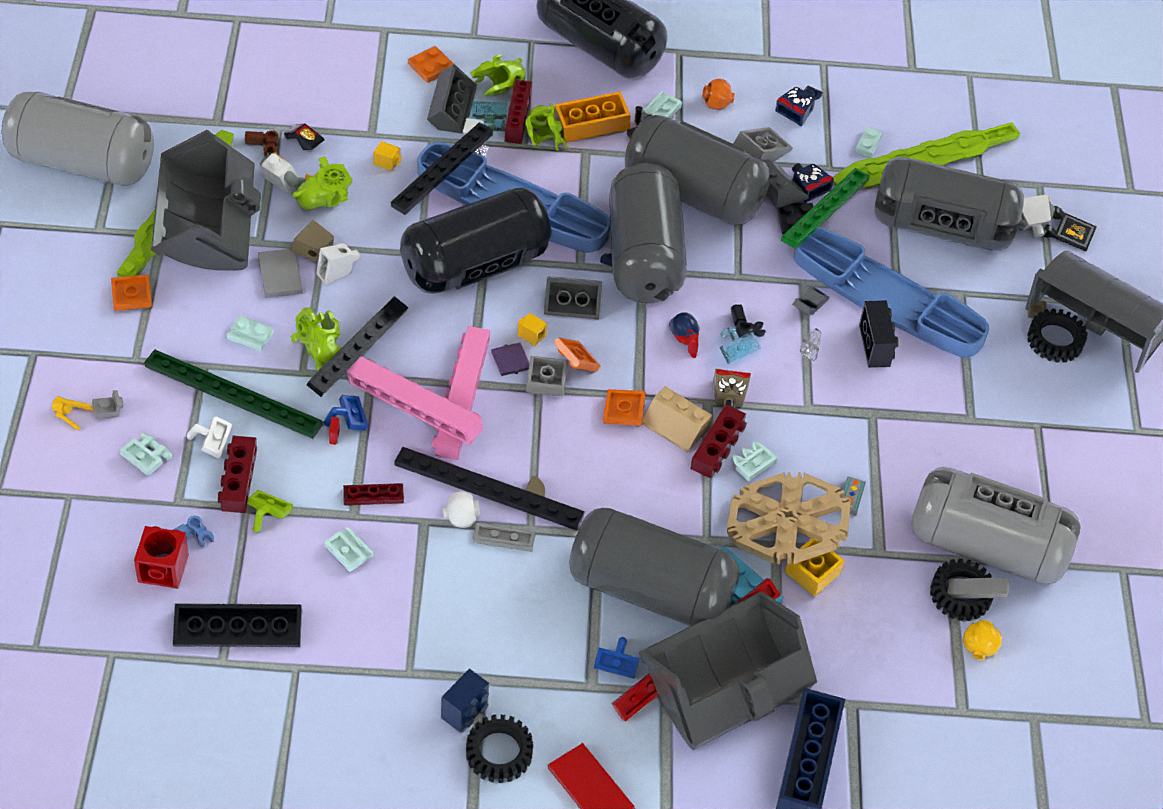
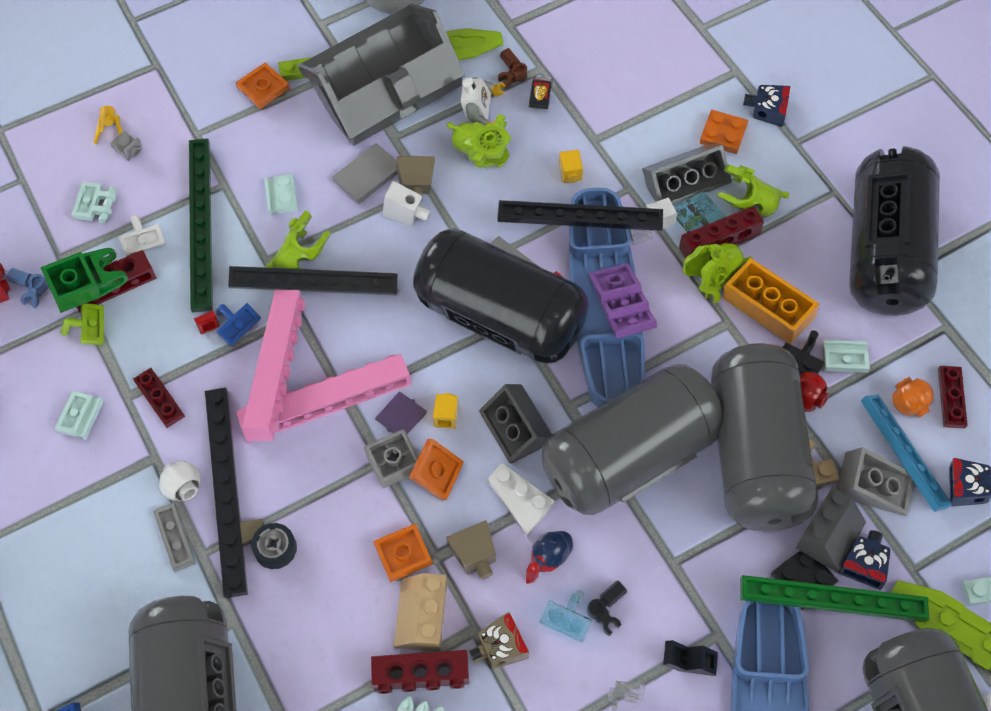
camera: 65 degrees right, 10 degrees up
none -> green brick [40,248,128,313]
none -> wheel [251,523,297,569]
none -> dark tan torso [446,520,496,580]
none -> white wing [488,463,555,537]
none -> medium lavender slope [588,263,657,339]
none -> dark blue torso [743,85,791,127]
none -> dark azure tile [861,395,952,512]
none -> dark red tile [938,366,968,429]

